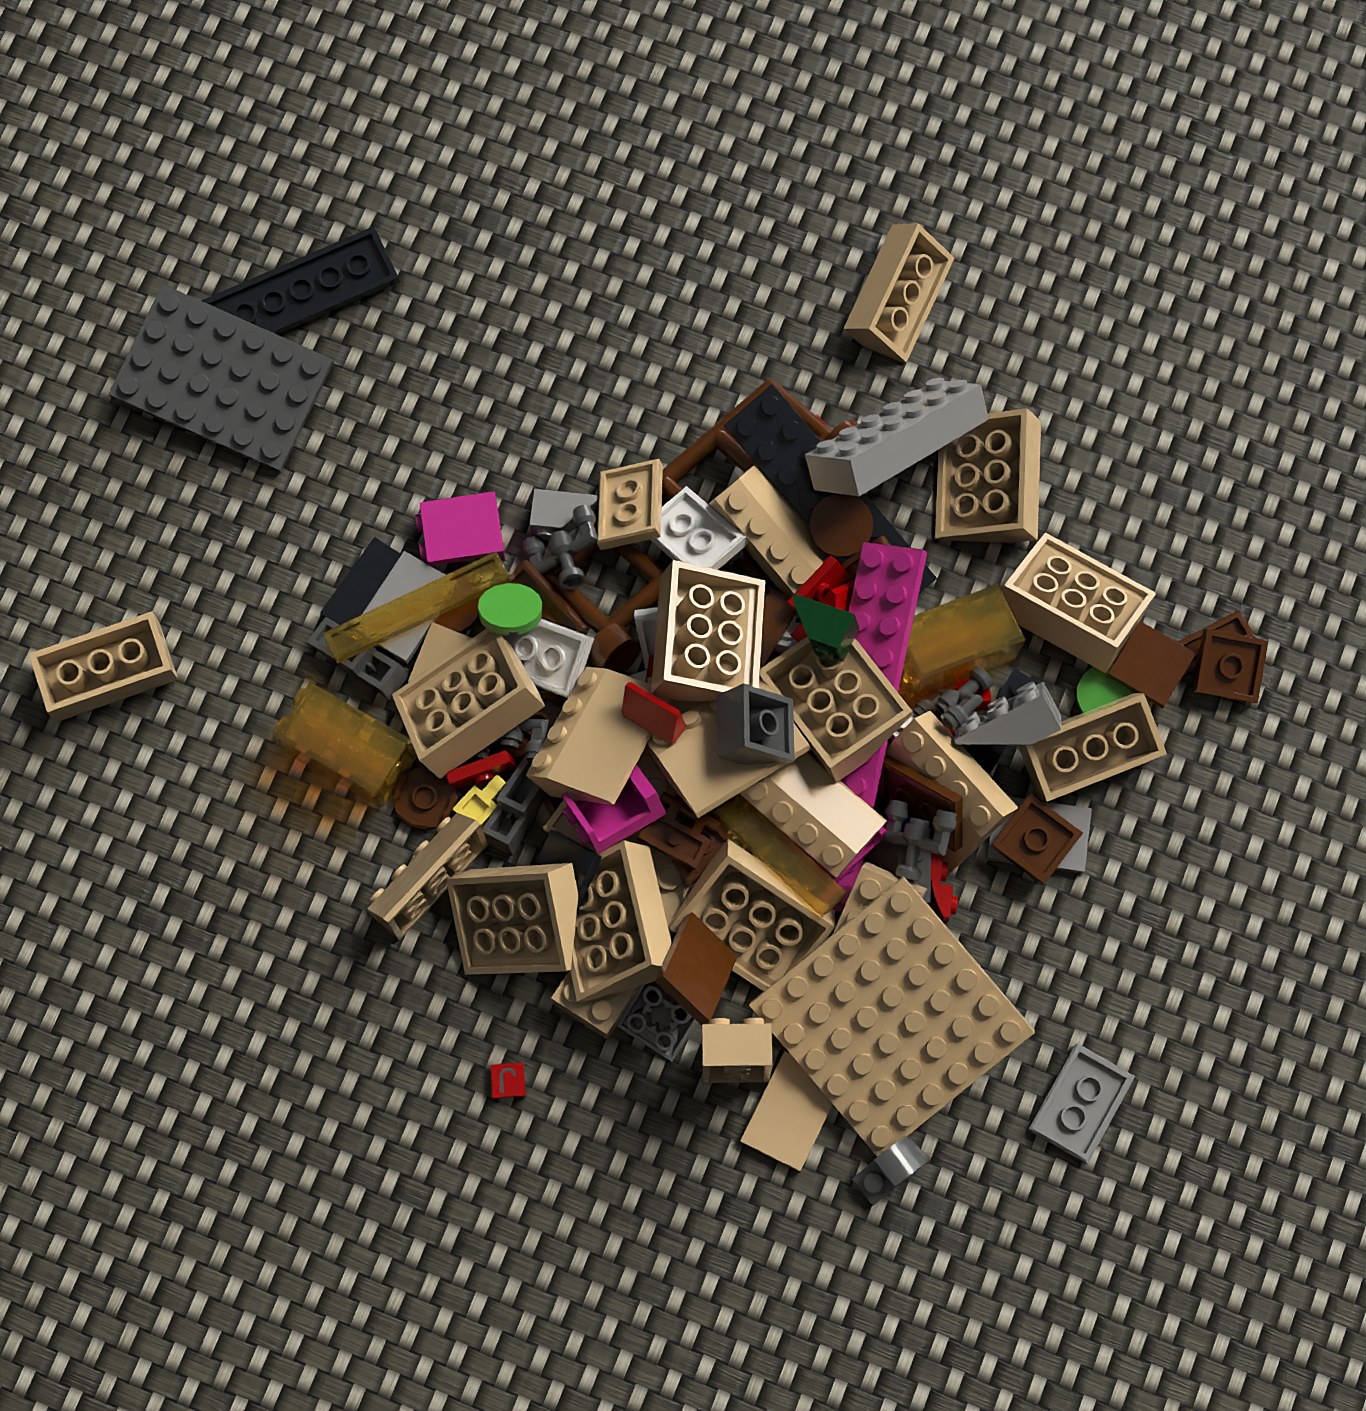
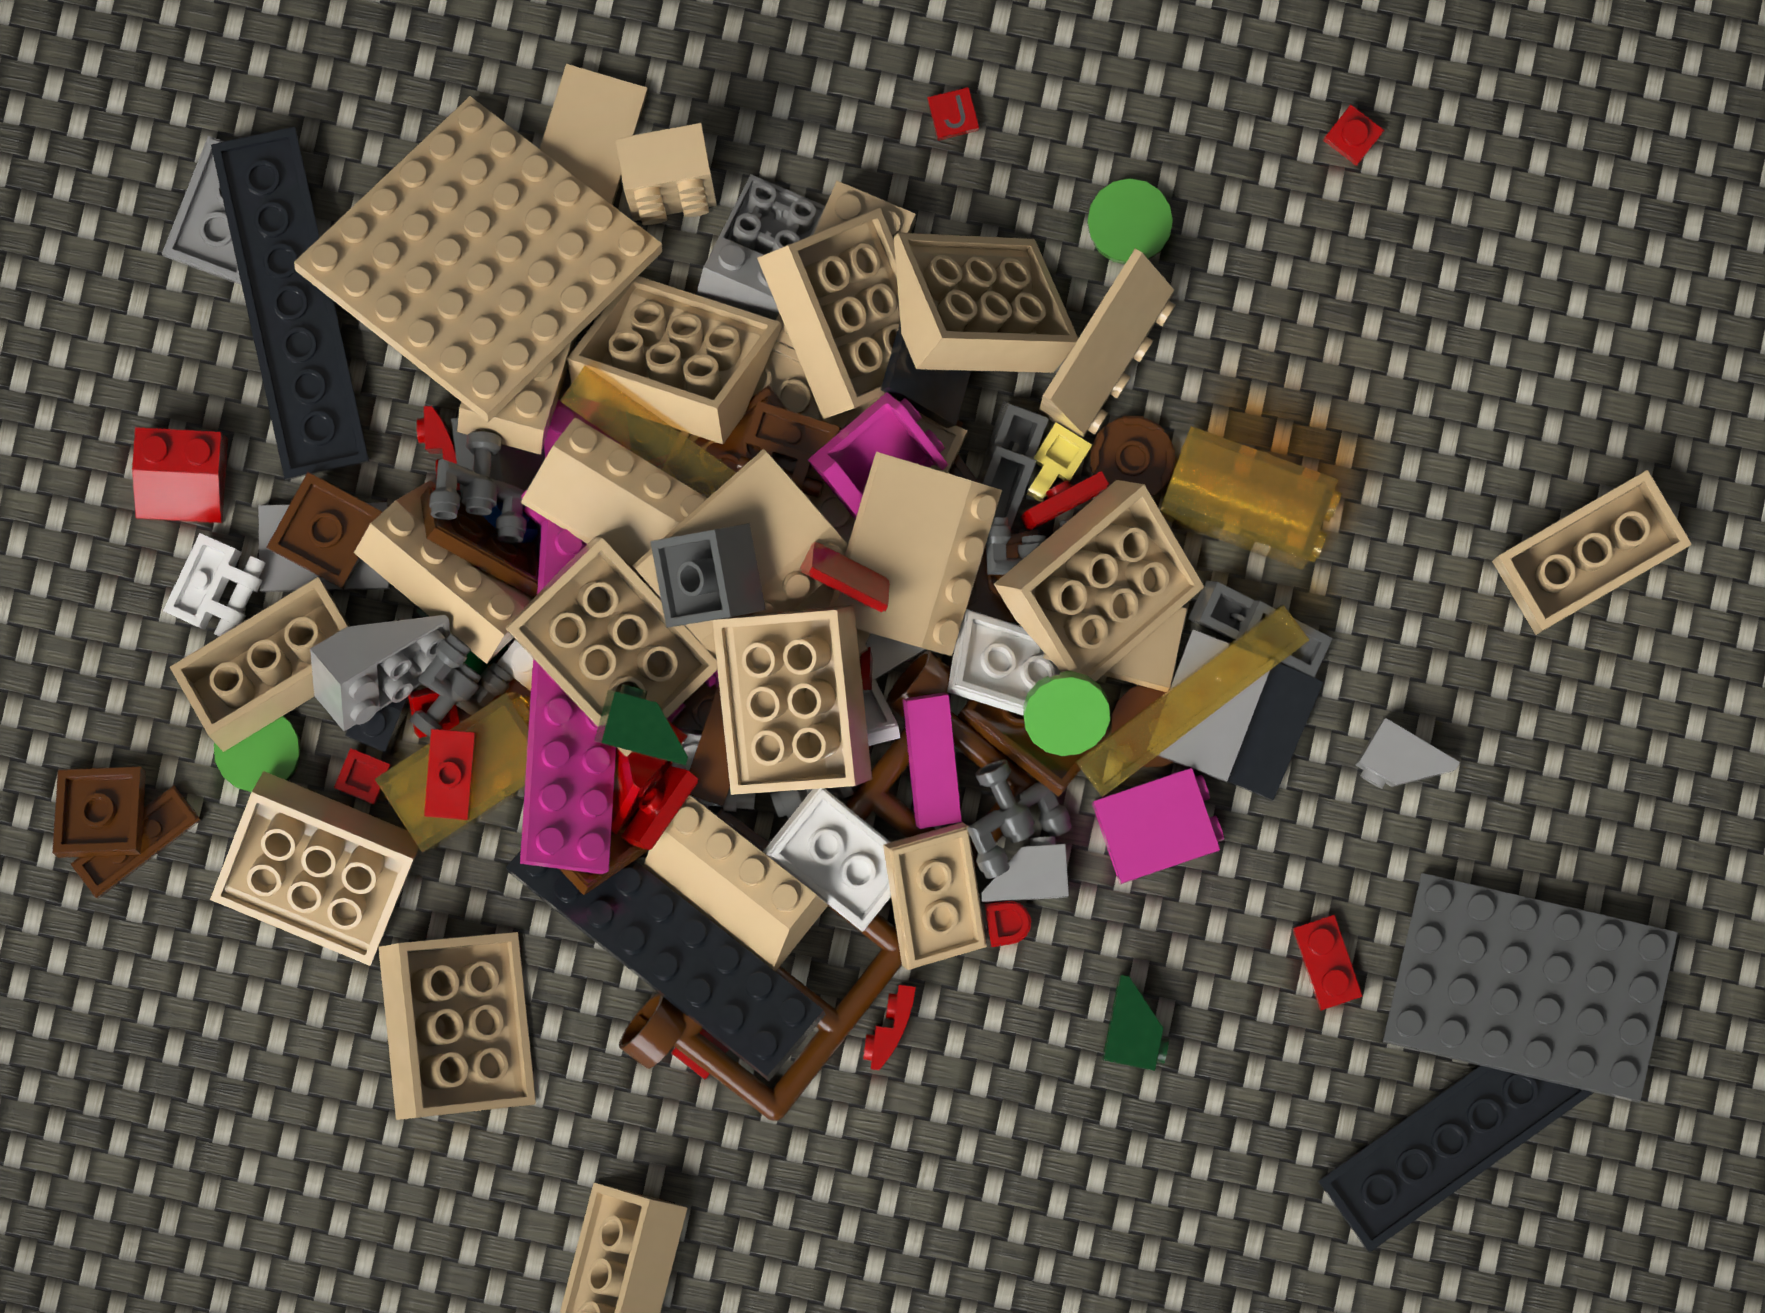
camera: 170 degrees right, 10 degrees up
reddish brown tile [655,912,738,1026] -> none
light grey brick [805,378,989,496] -> none
reddish brown tile [809,493,873,557] -> none
dark grey brick [852,1135,929,1205] -> none
reddish brown tile [1107,621,1196,709] -> none
none -> red slope [132,427,228,524]
none -> white plate [163,533,266,637]
none -> black plate [211,127,370,480]
none -> red plate [334,748,392,805]
none -> red plate [424,729,477,820]
none -> red slope [863,985,916,1070]
none -> dark pink tile [903,692,962,829]
none -> red tile [985,901,1031,948]
none -> bright green tile [1087,178,1173,264]
none -> dark green slope [1102,975,1169,1071]
none -> red plate [1292,915,1363,1011]
none -> red plate [1323,104,1384,166]
none -> light grey slope [1355,718,1460,789]

